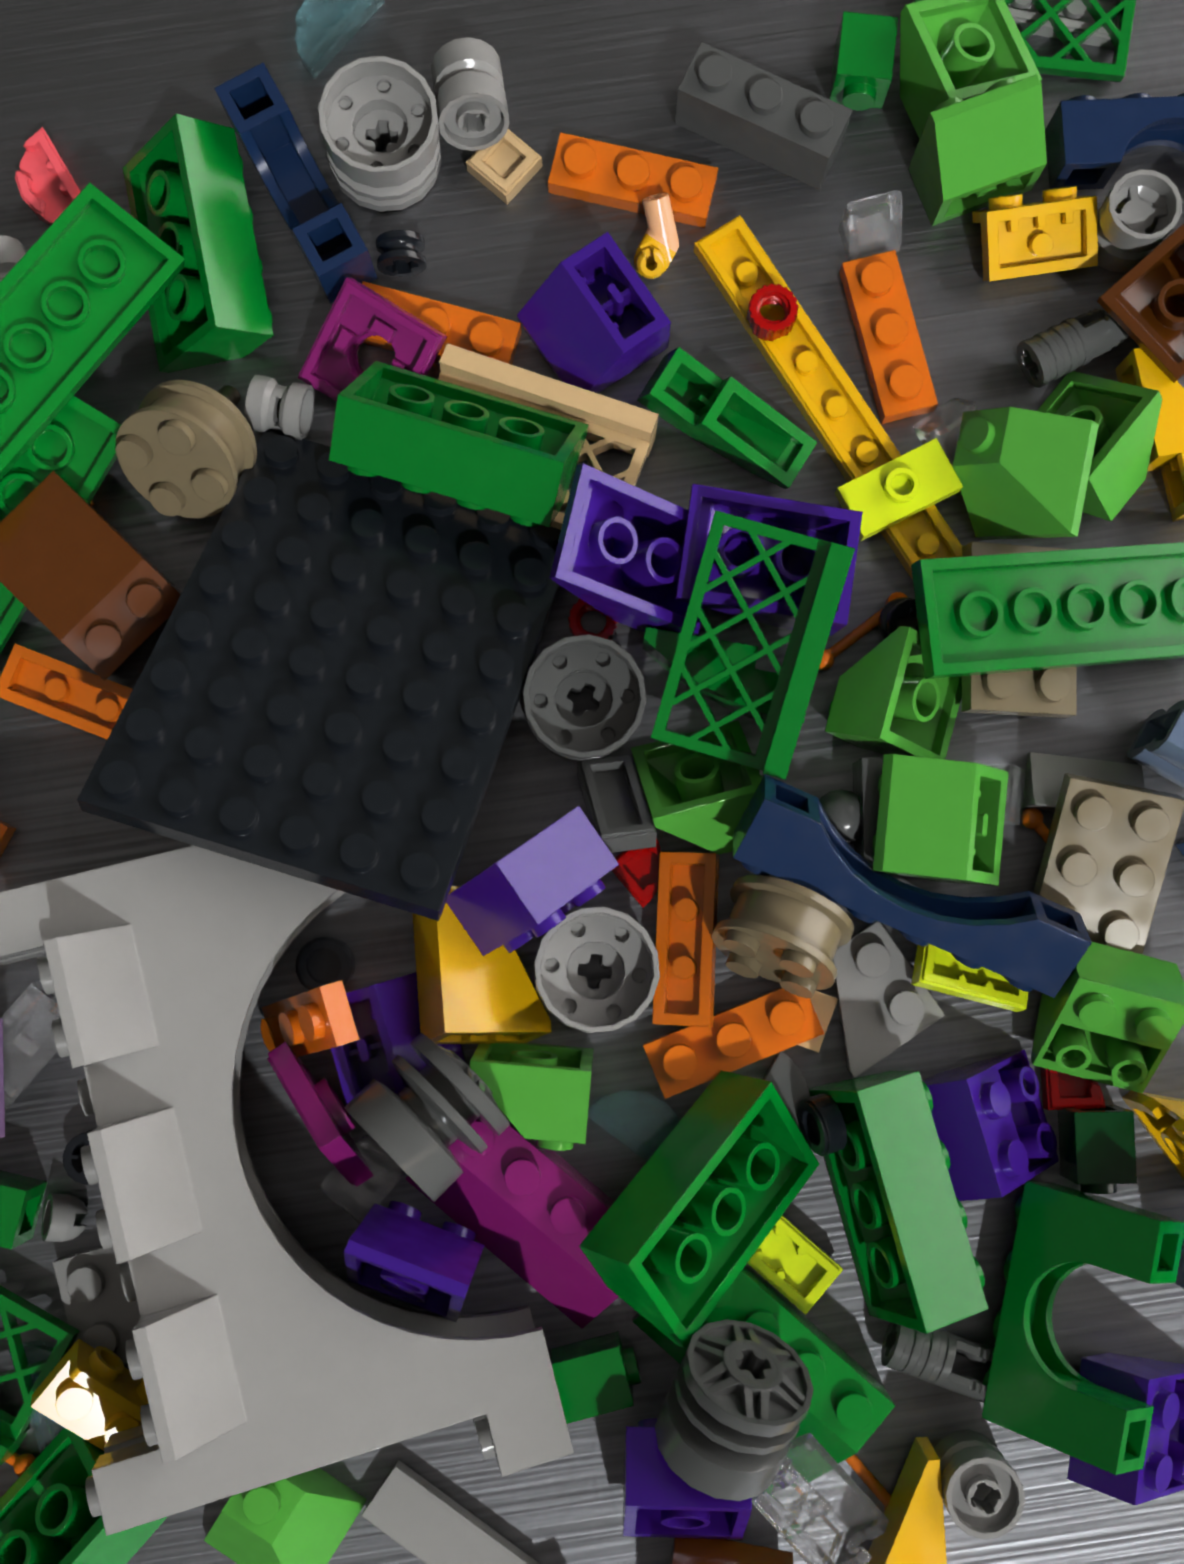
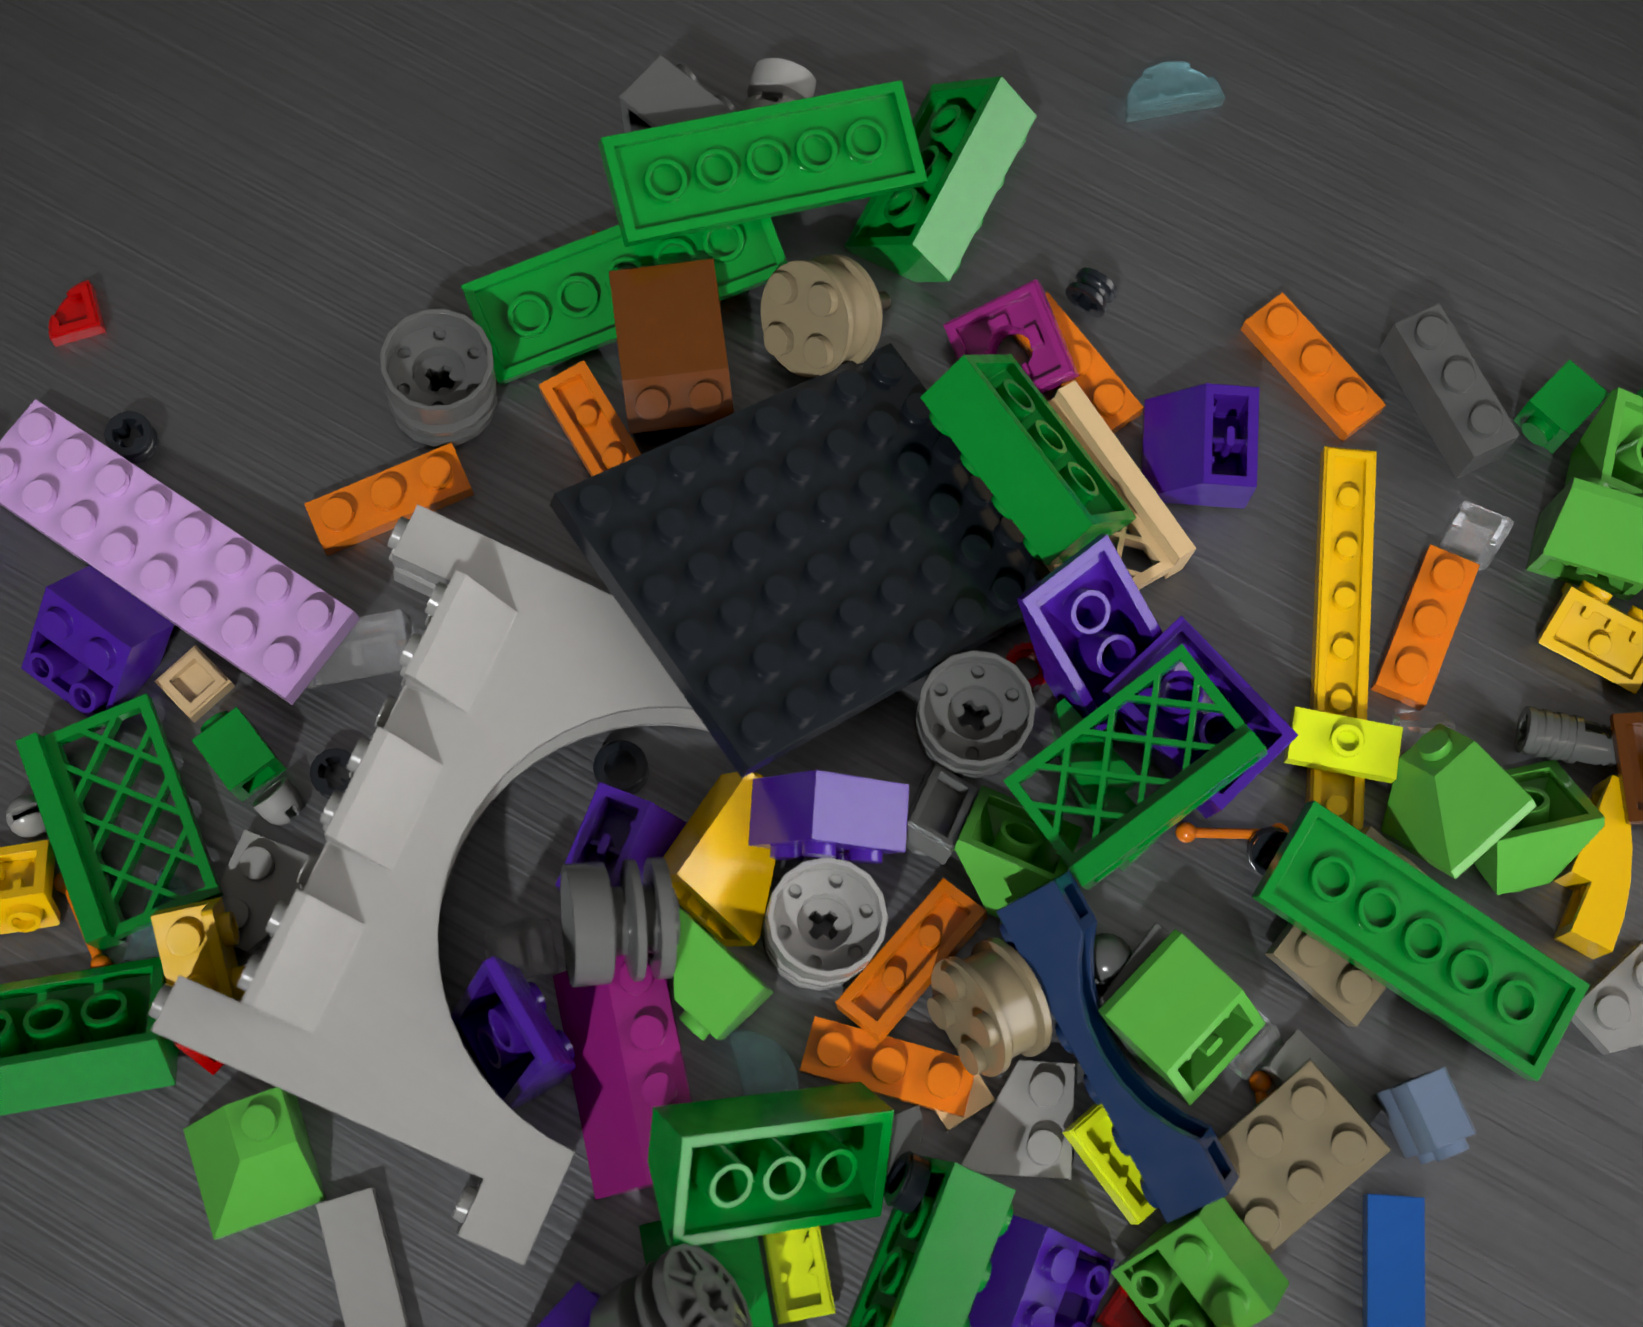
camera: 30 degrees right, 10 degrees down
coral tile [15,127,81,225] -> none
dark blue arch [214,62,378,304] -> none
light grey wheel [244,374,315,440] -> none
orange plate [260,980,360,1057] -> none
magenta piece [267,1042,374,1187] -> none
light grey wheel [318,56,442,212] -> none
light grey wheel [431,37,510,151] -> none
tan tile [466,129,543,205] -> none
green brick [550,1331,642,1424] -> none
red tile [611,839,661,908] -> none
arm [634,193,679,279] -> none
green slope [637,347,817,489] -> none
red axle [746,284,799,342] -> none
bright green slope [825,626,962,759] -> none

